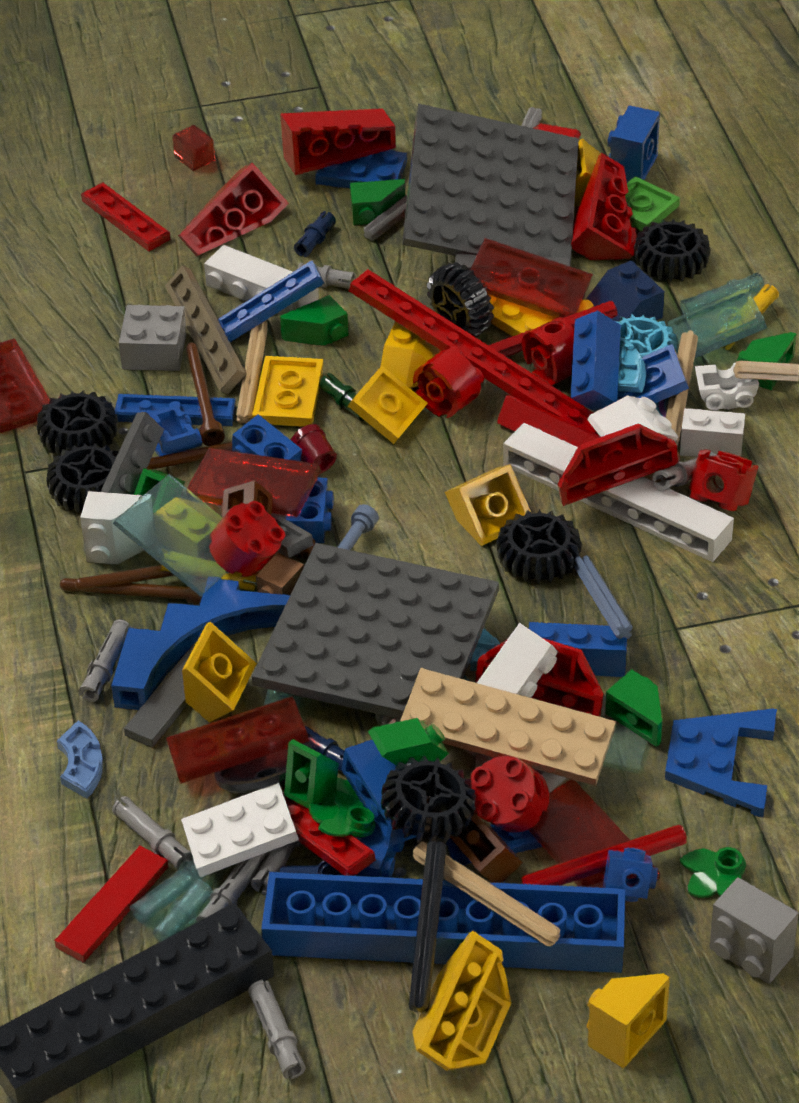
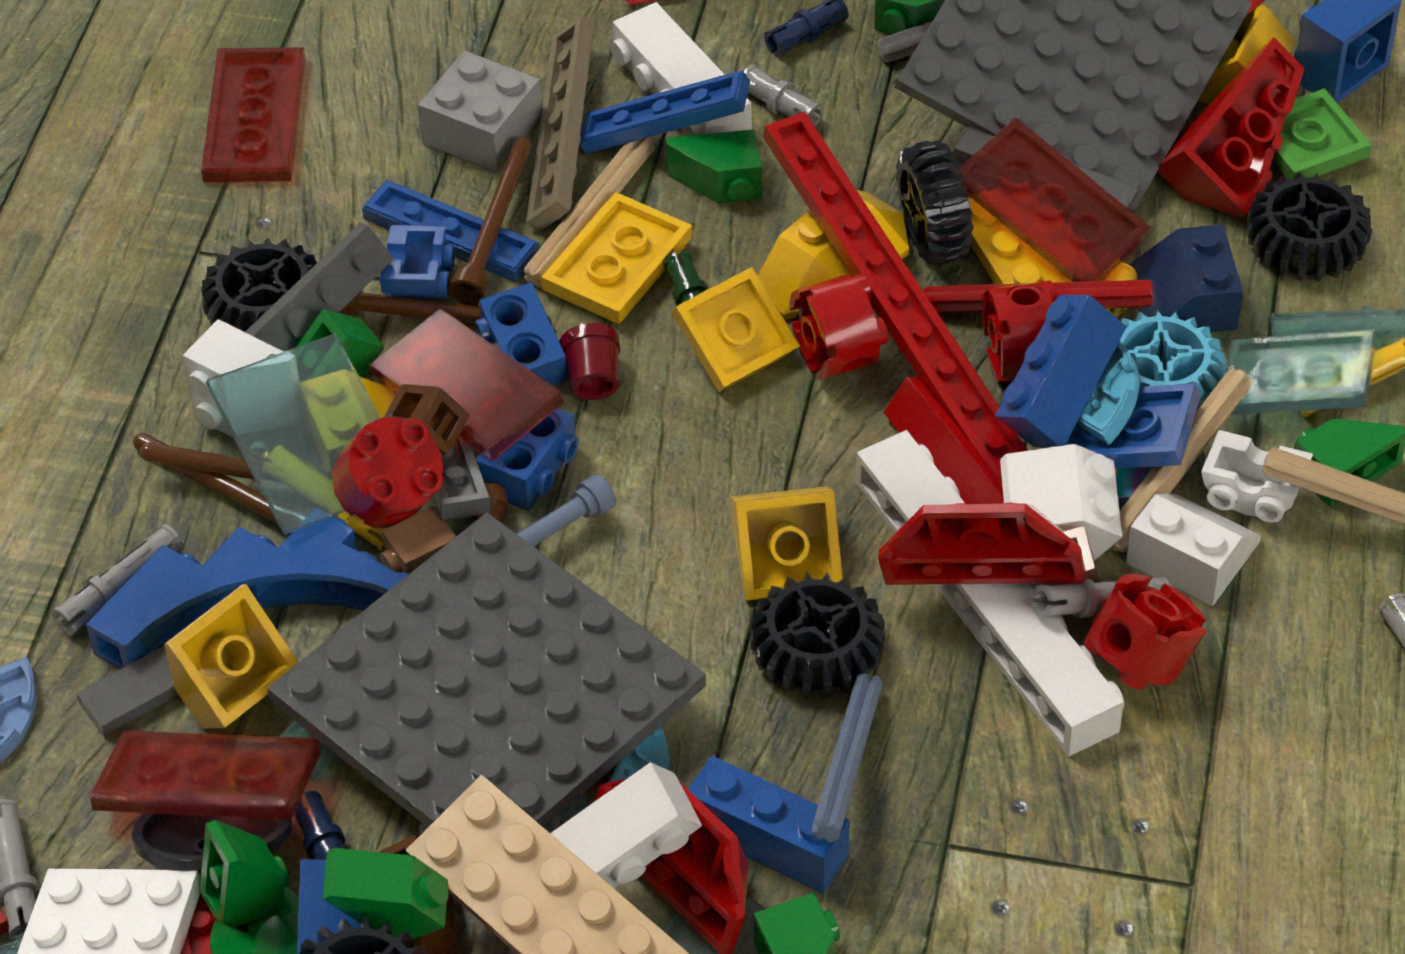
camera: 25 degrees right, 5 degrees up
black gear [36,390,118,456] -> none

